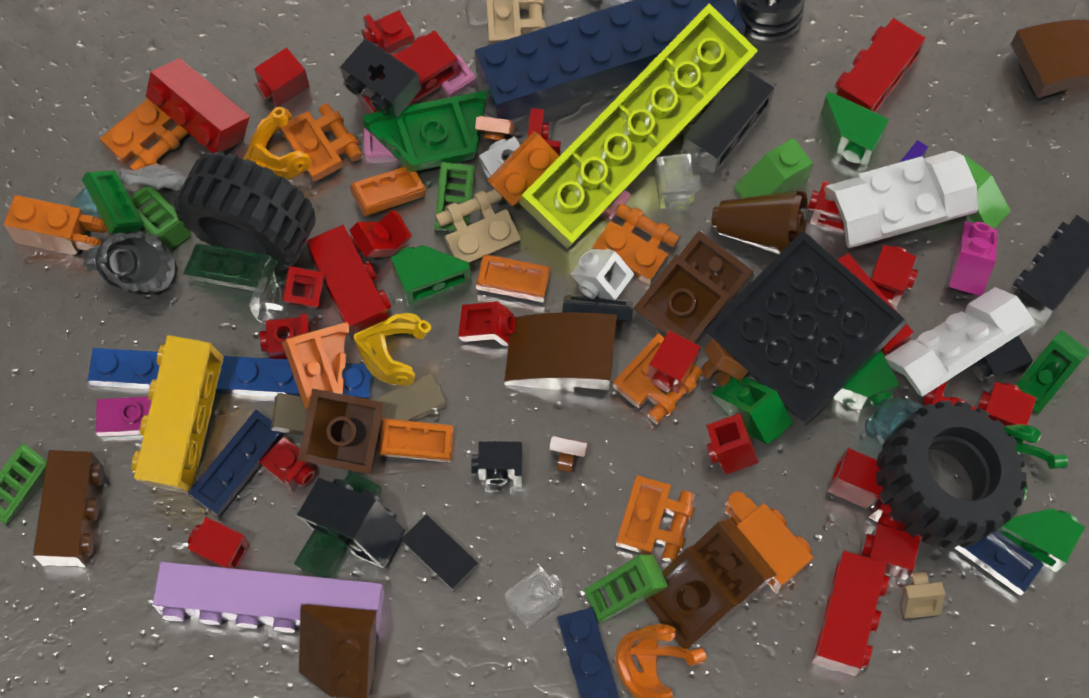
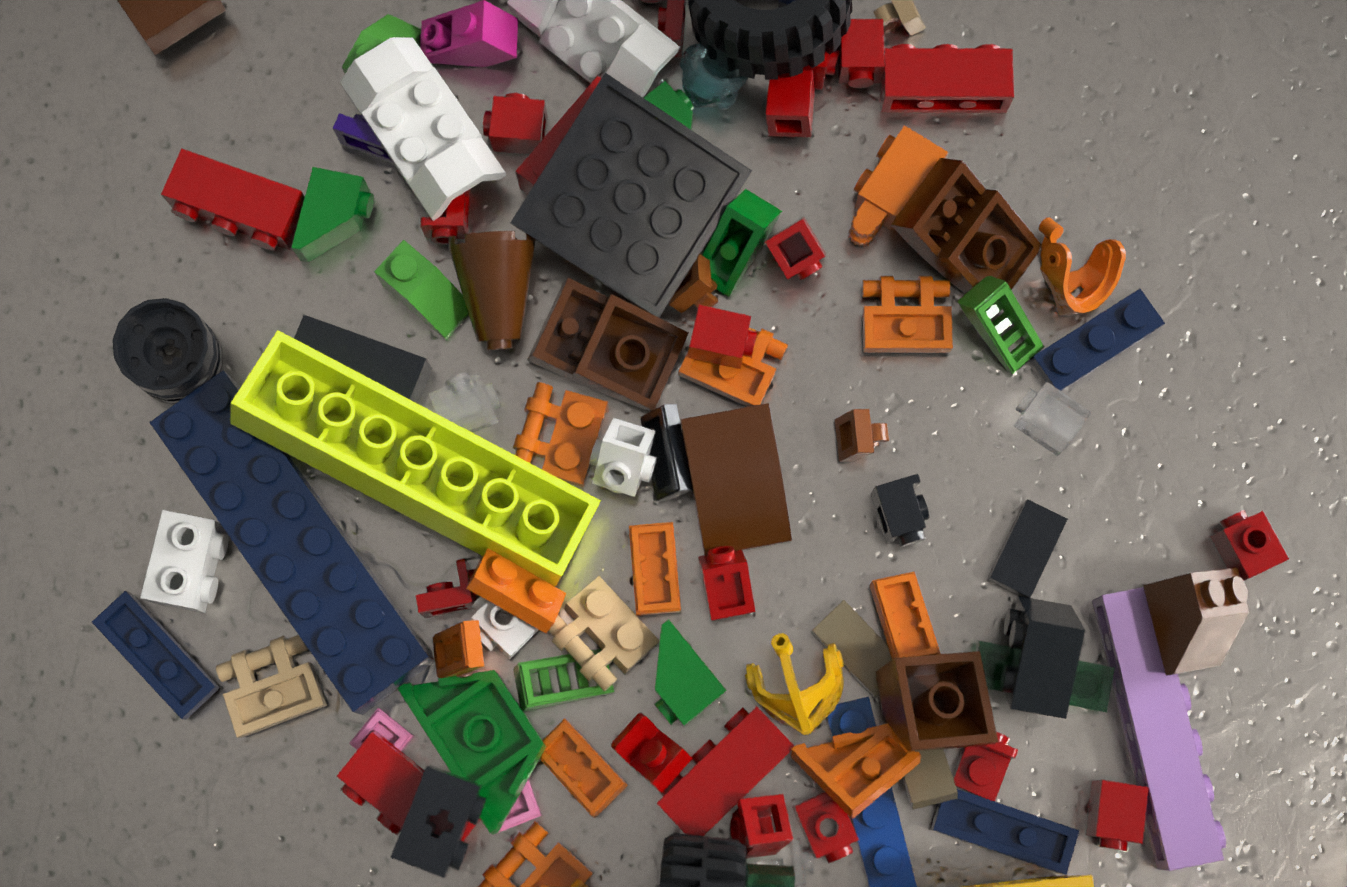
camera: 105 degrees left, 10 degrees up
red bracket [361,10,415,53] -> none

